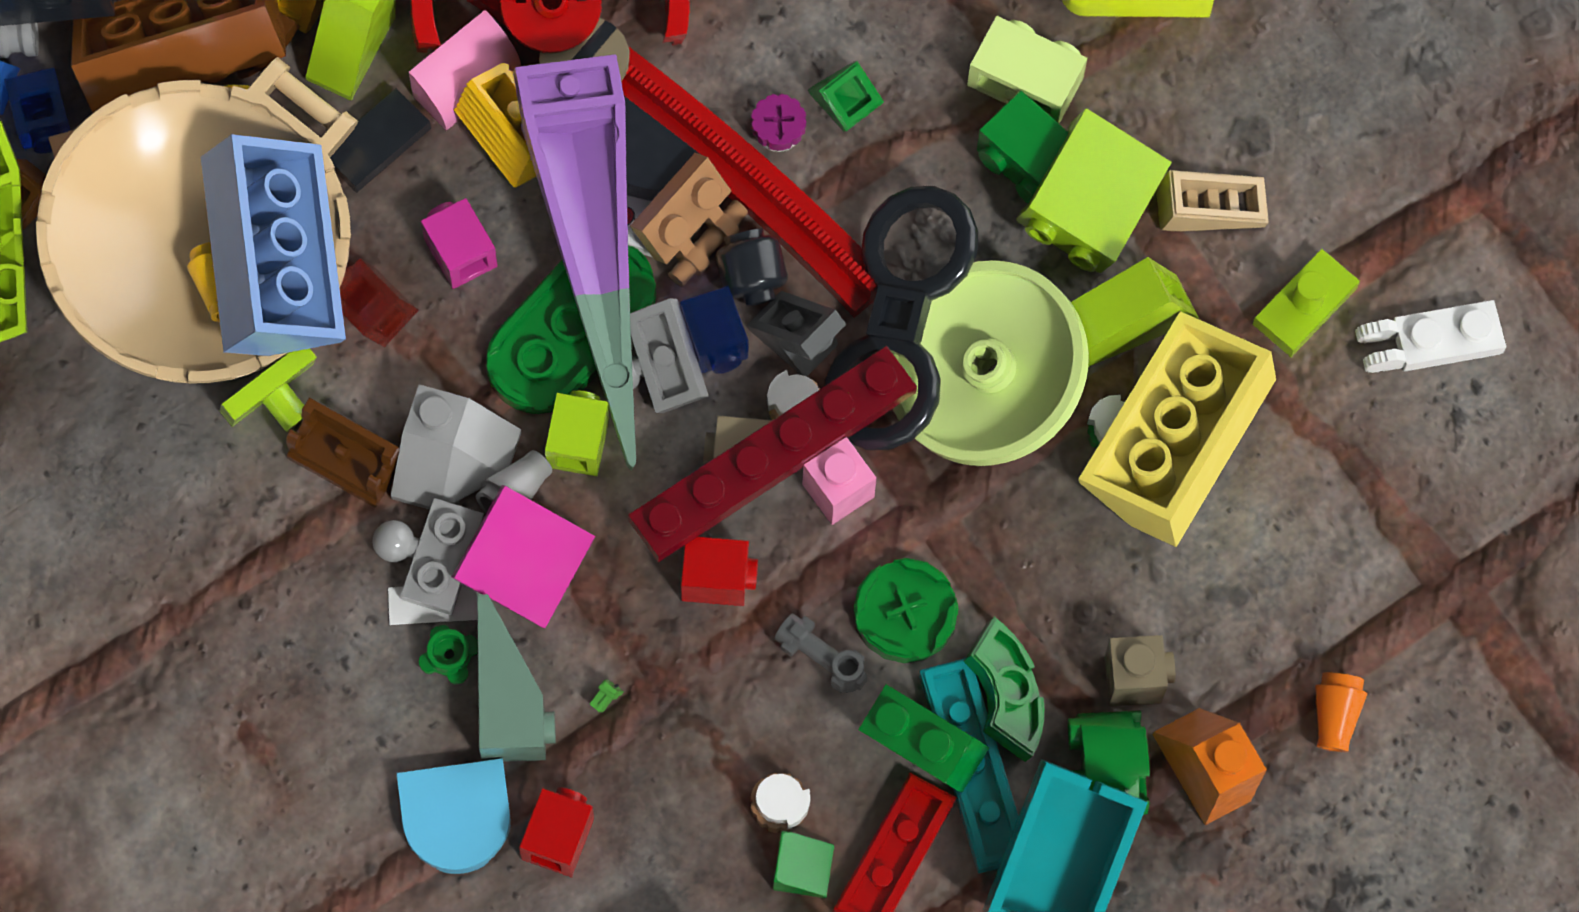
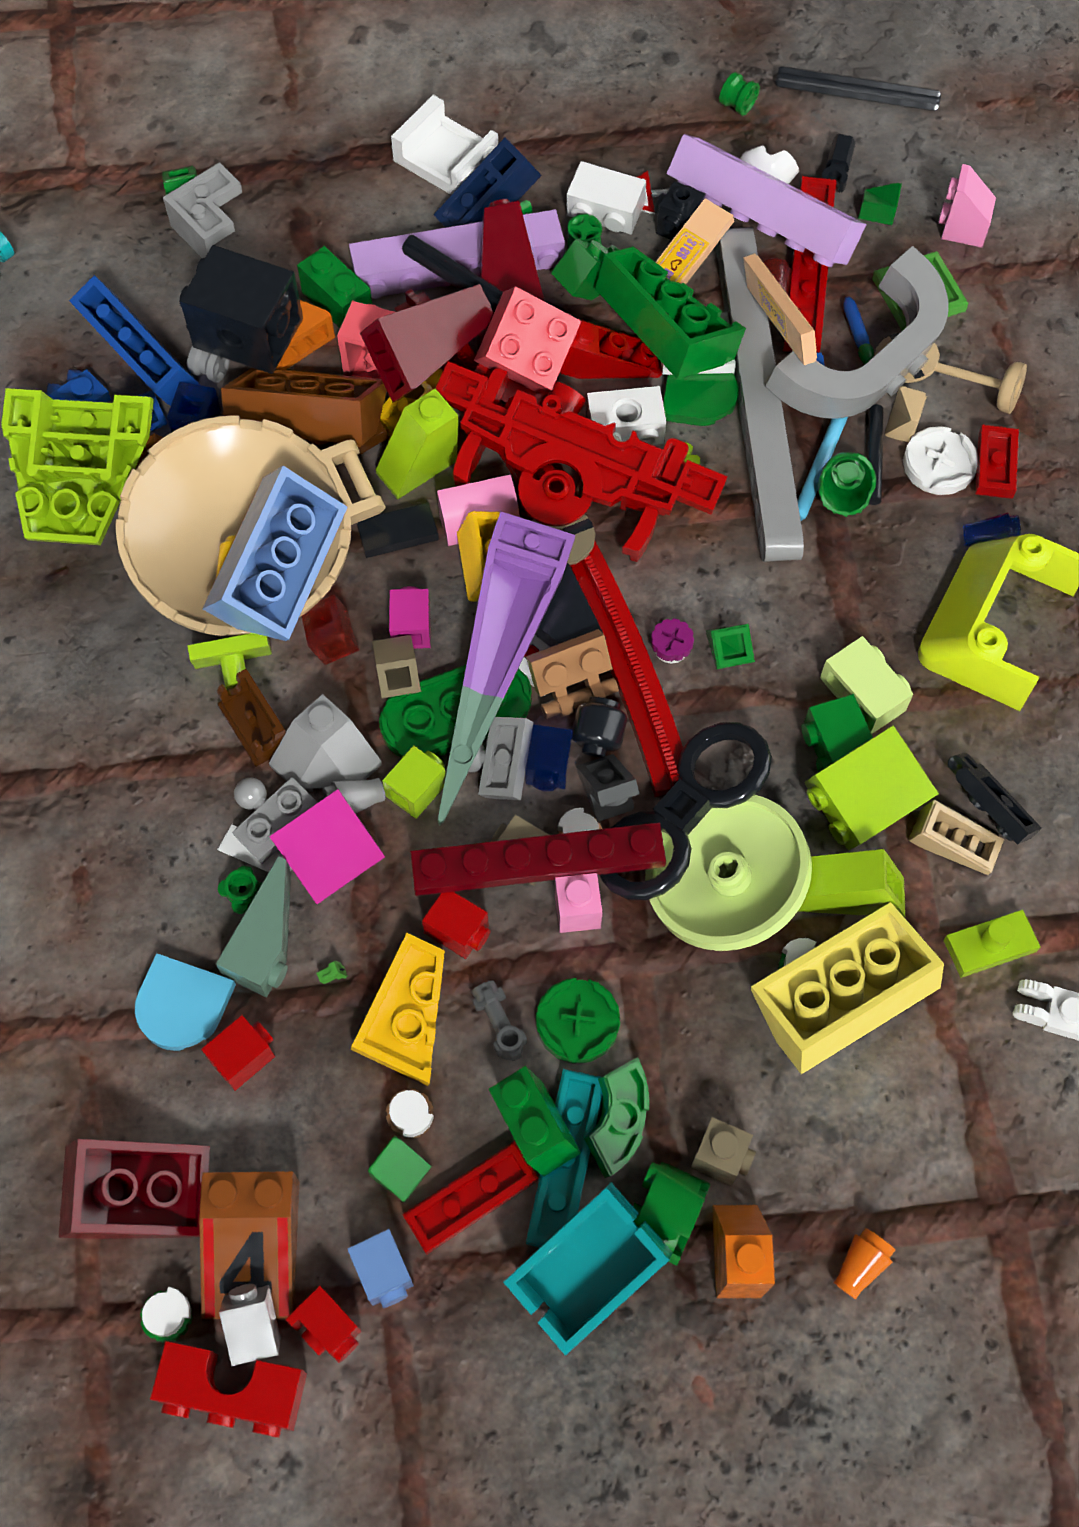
camera: 30 degrees right, 5 degrees down
none -> yellow wing [350,933,445,1086]
none -> dark tan brick [372,635,421,698]
none -> black hinge [948,753,1042,845]

